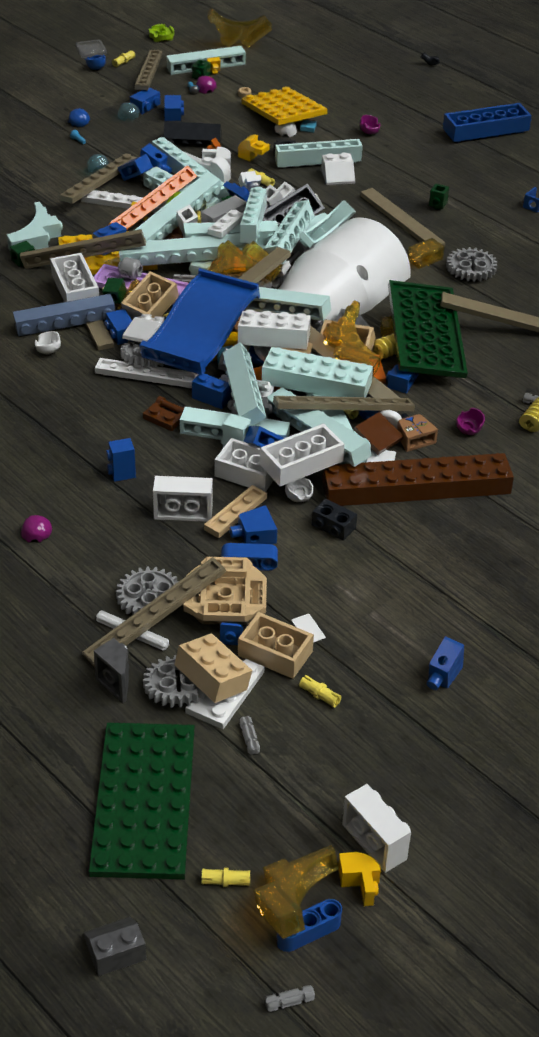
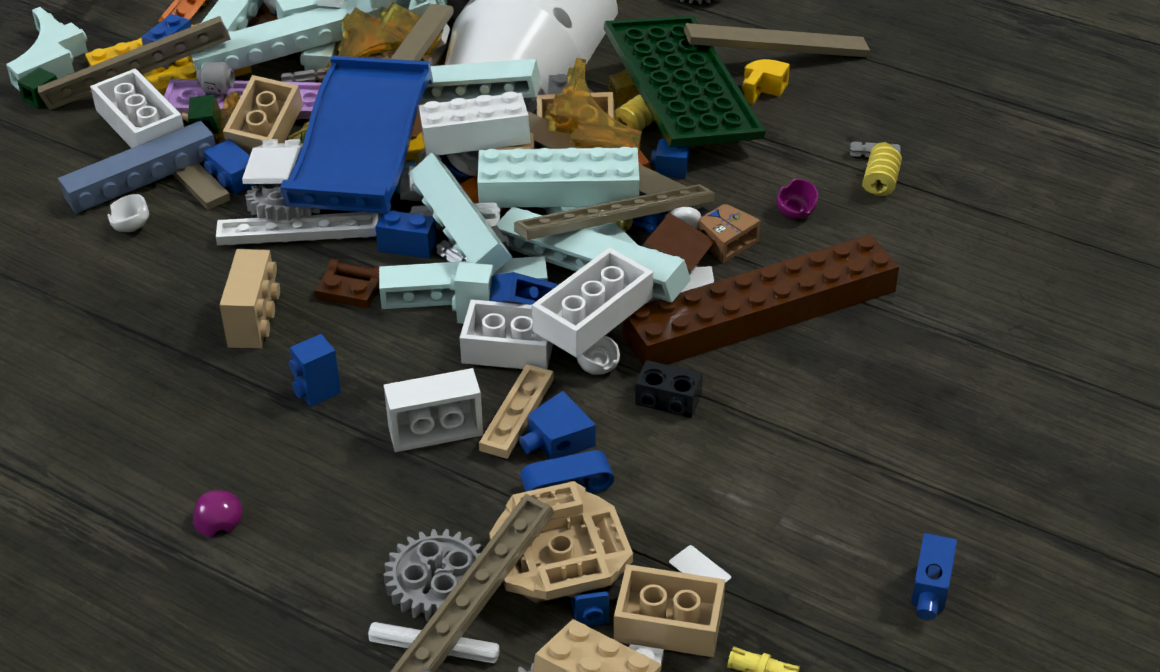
camera: 15 degrees left, 0 degrees up
none -> tan brick [220,249,280,349]
none -> yellow brick [742,59,790,105]

